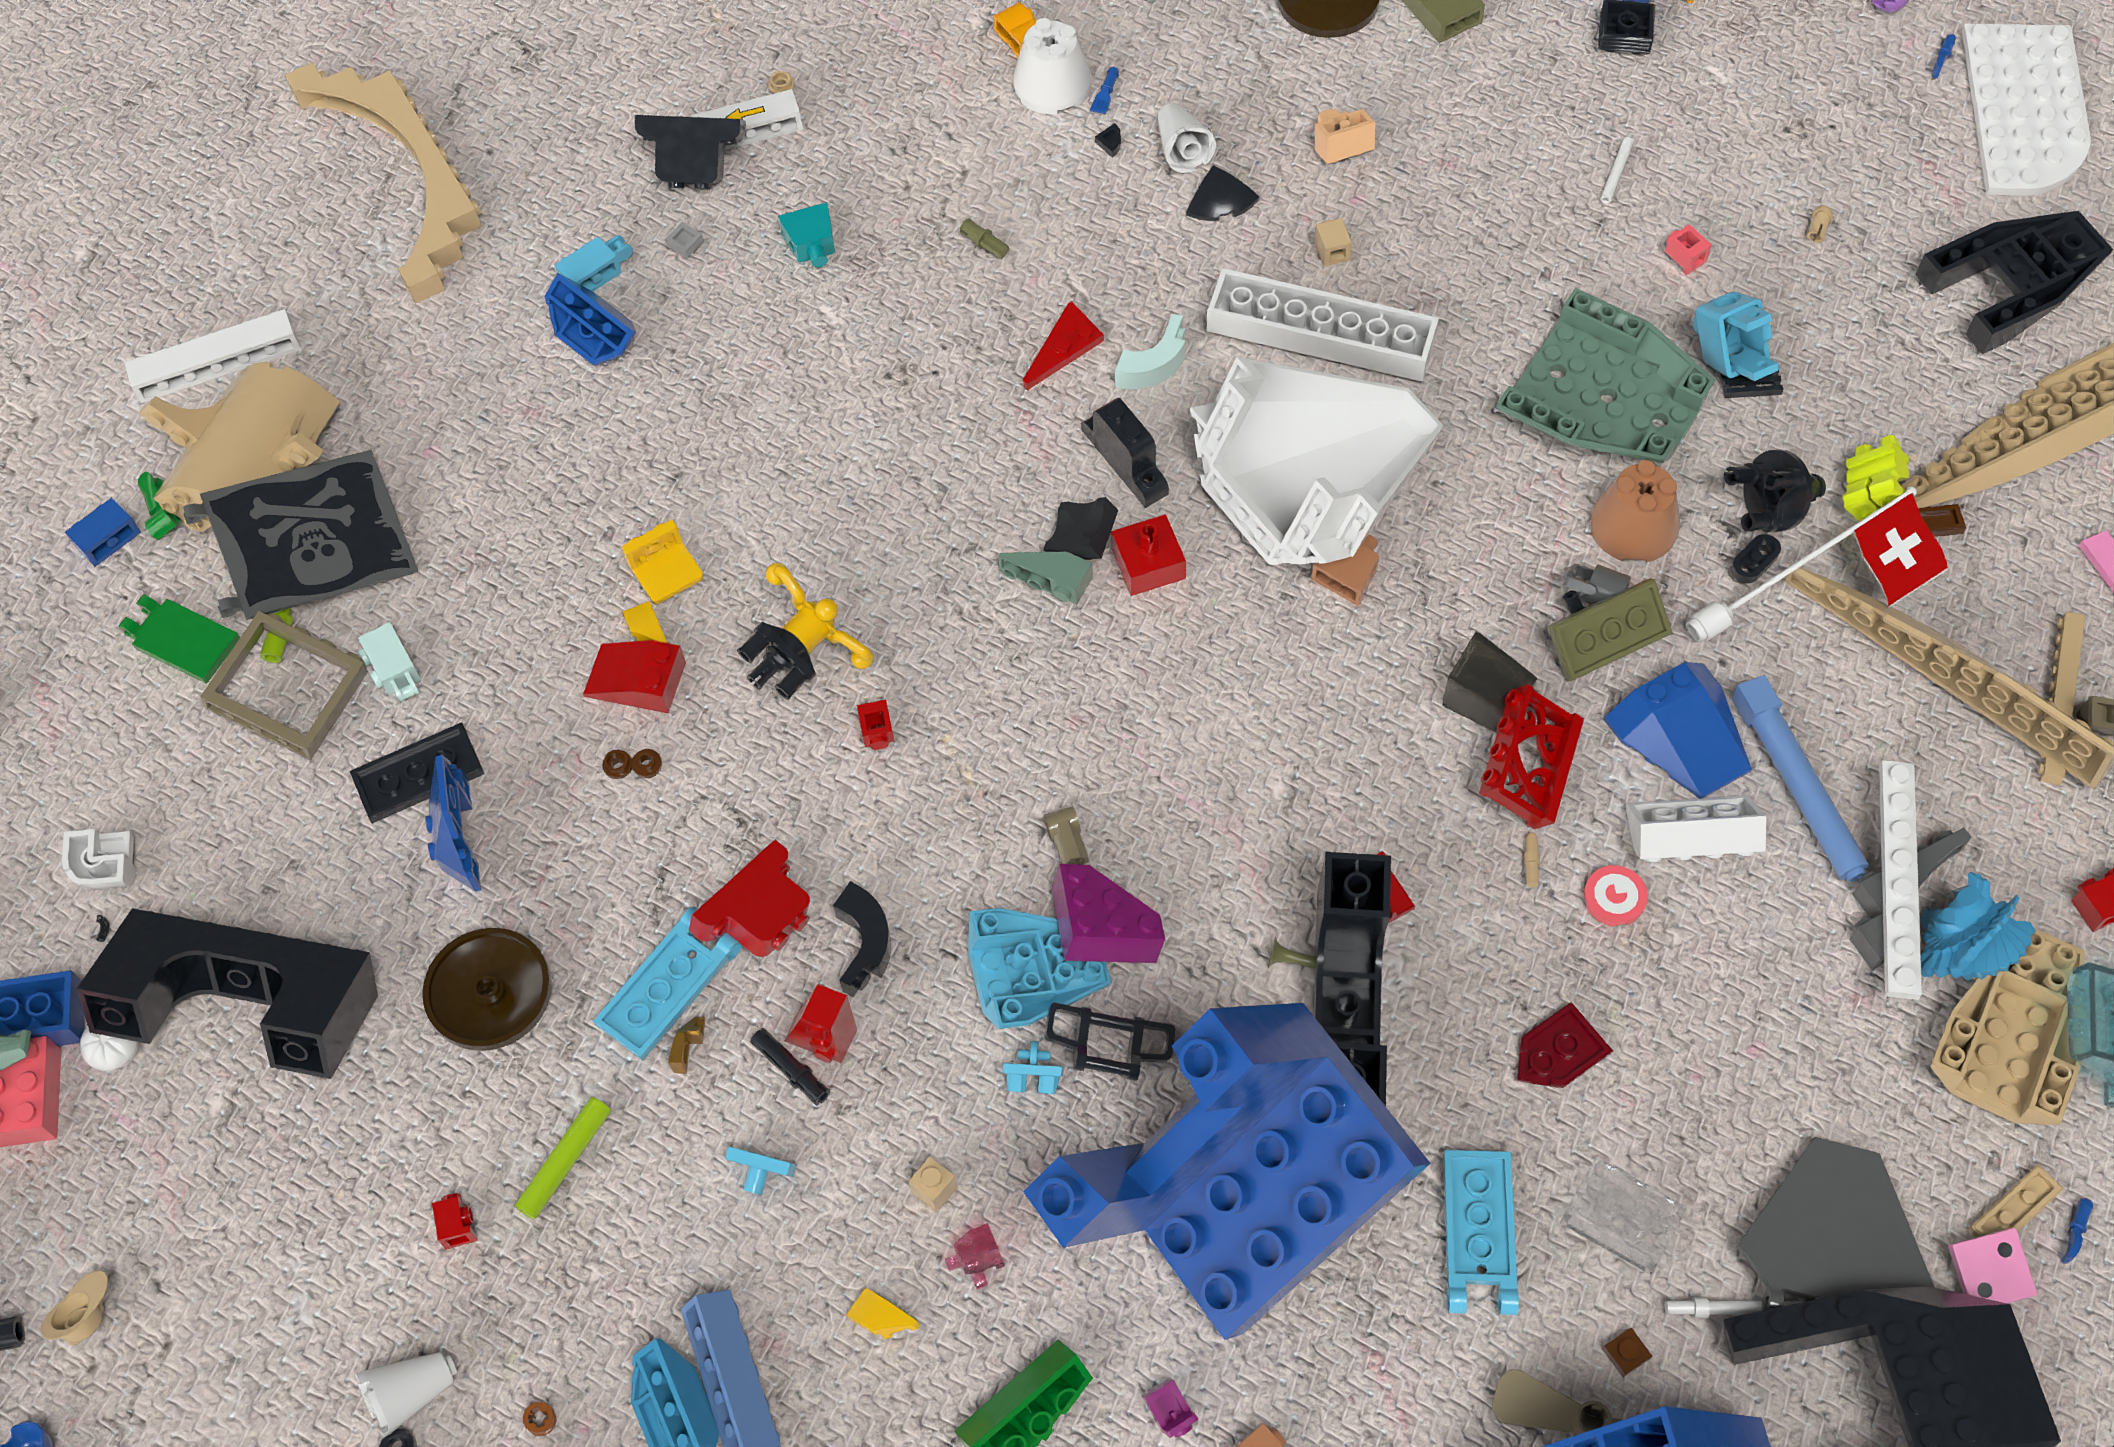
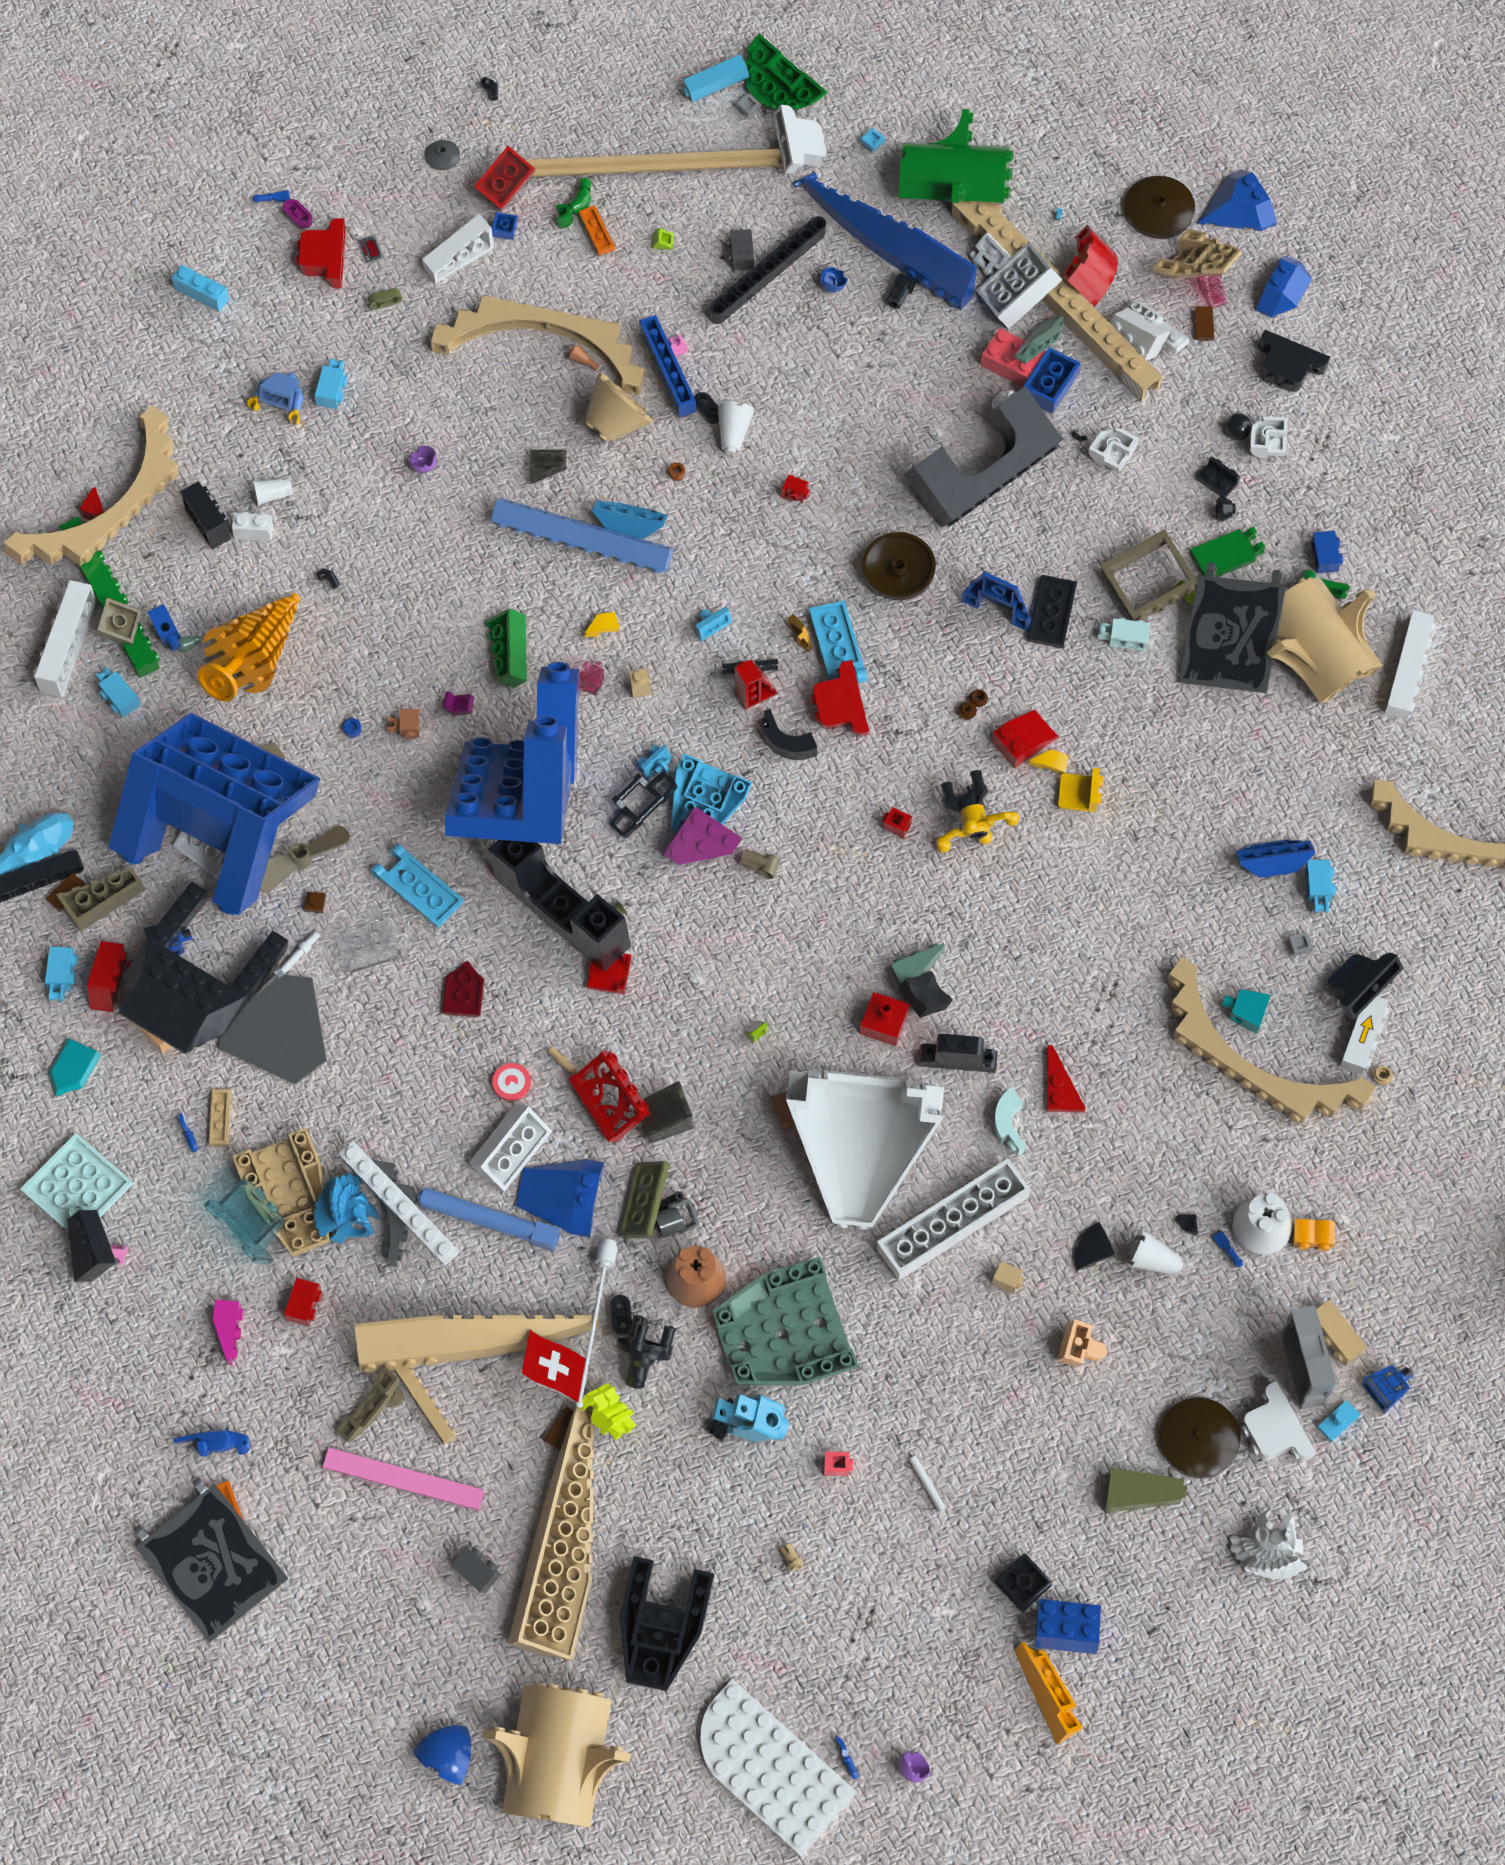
camera: 125 degrees right, 5 degrees up
tan piece [41,1270,109,1345] -> none
lime piece [514,1097,612,1220] -> none
olive axle [959,218,1009,258] -> none
bright pink tile [1948,1228,2037,1303] -> none
none -> lime slope [744,1021,767,1043]
none -> tan arch [1167,957,1377,1124]
none -> black bracket [1196,456,1240,498]
none -> black cone [1216,497,1236,522]

